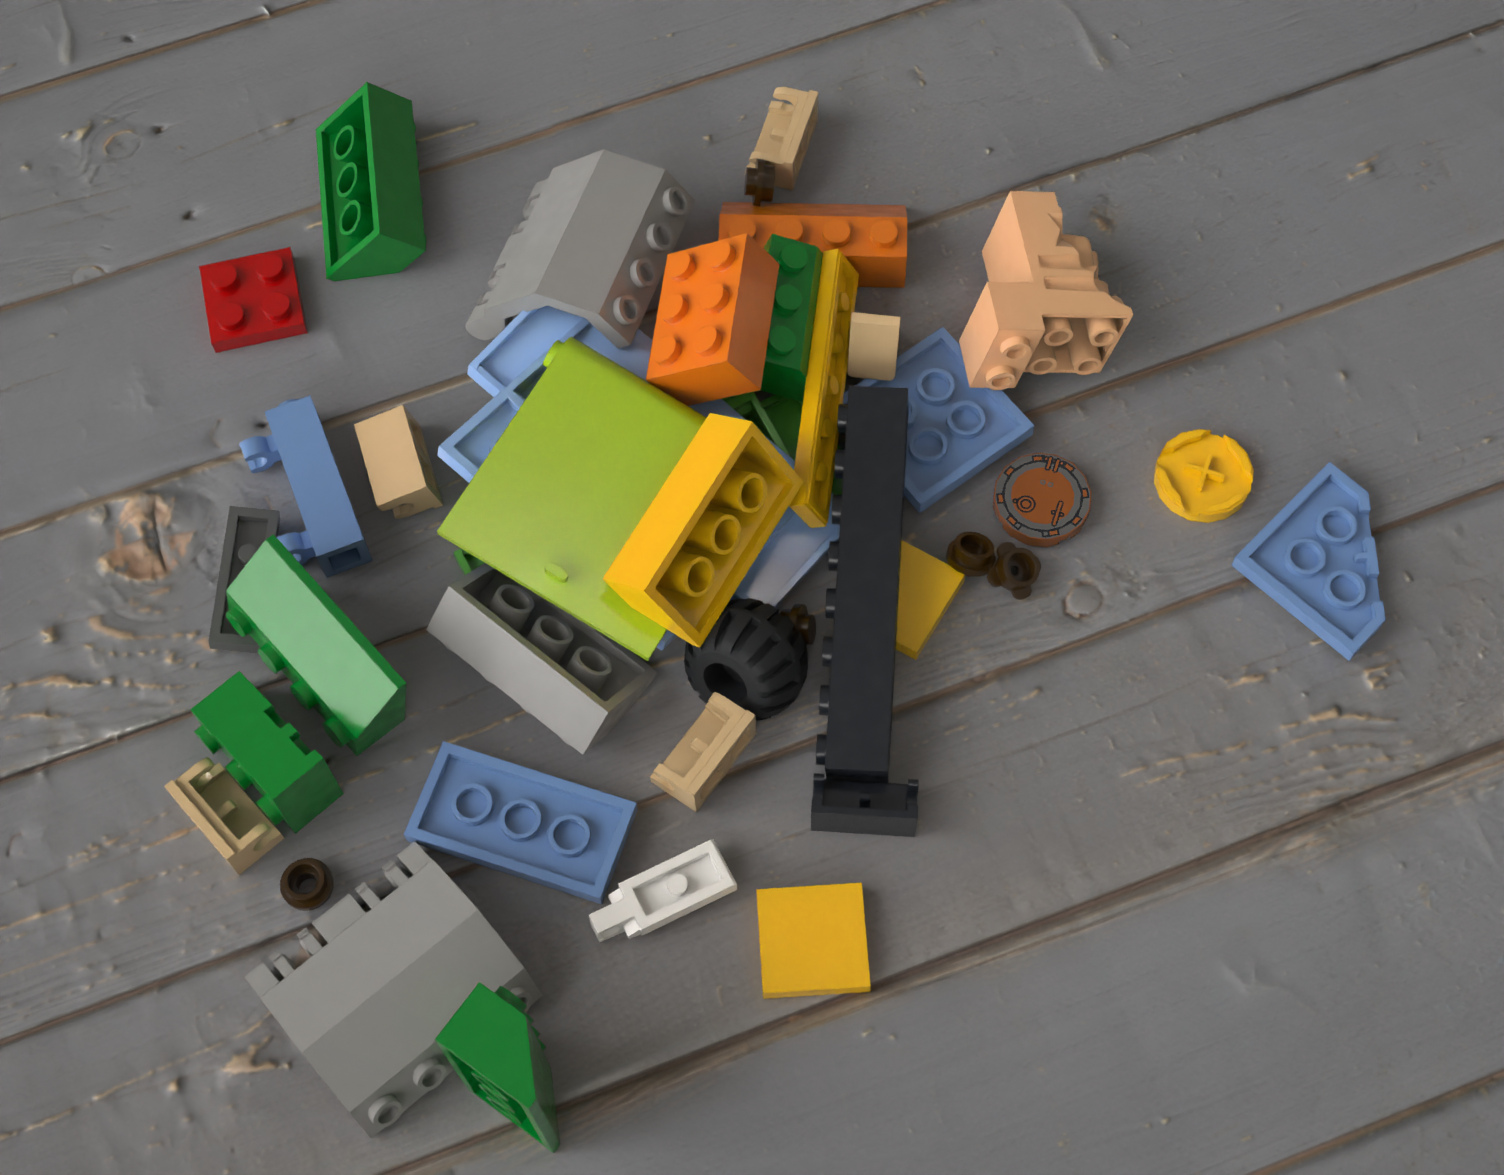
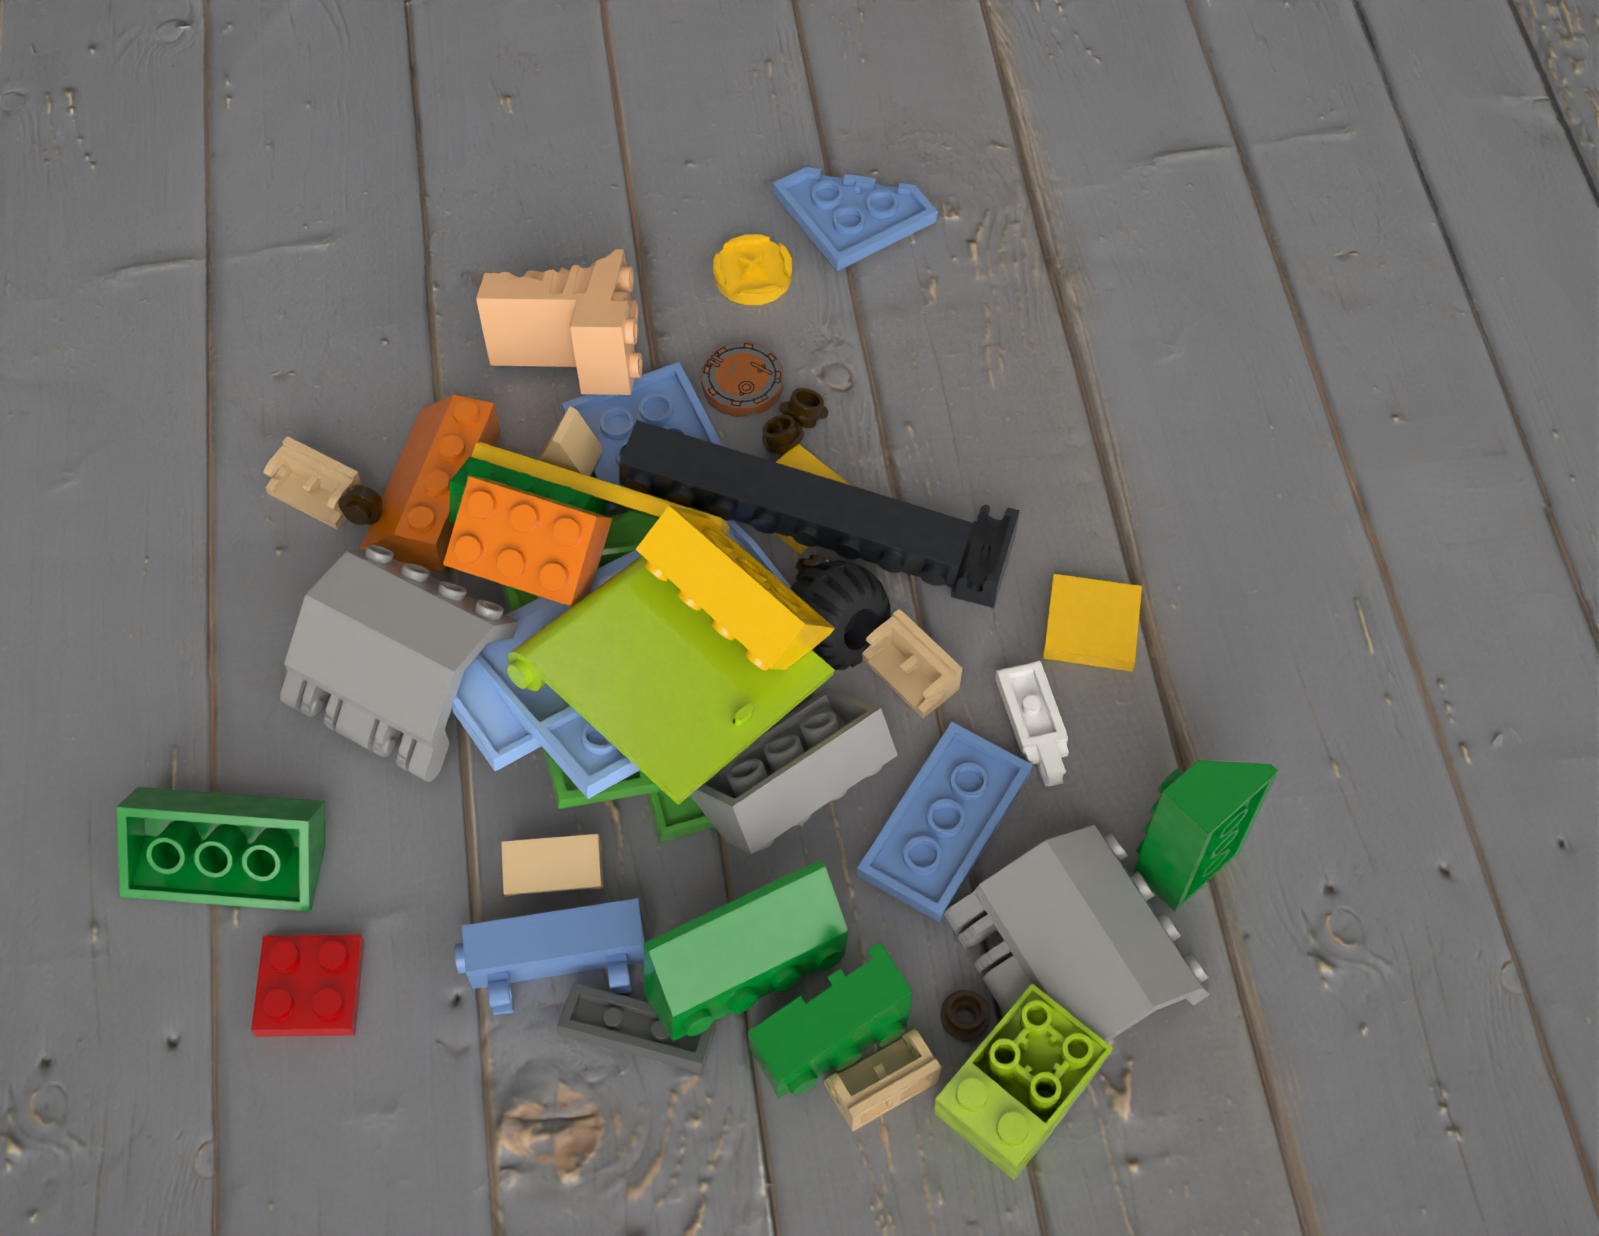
camera: 80 degrees left, 5 degrees down
none -> lime slope [934,983,1113,1180]

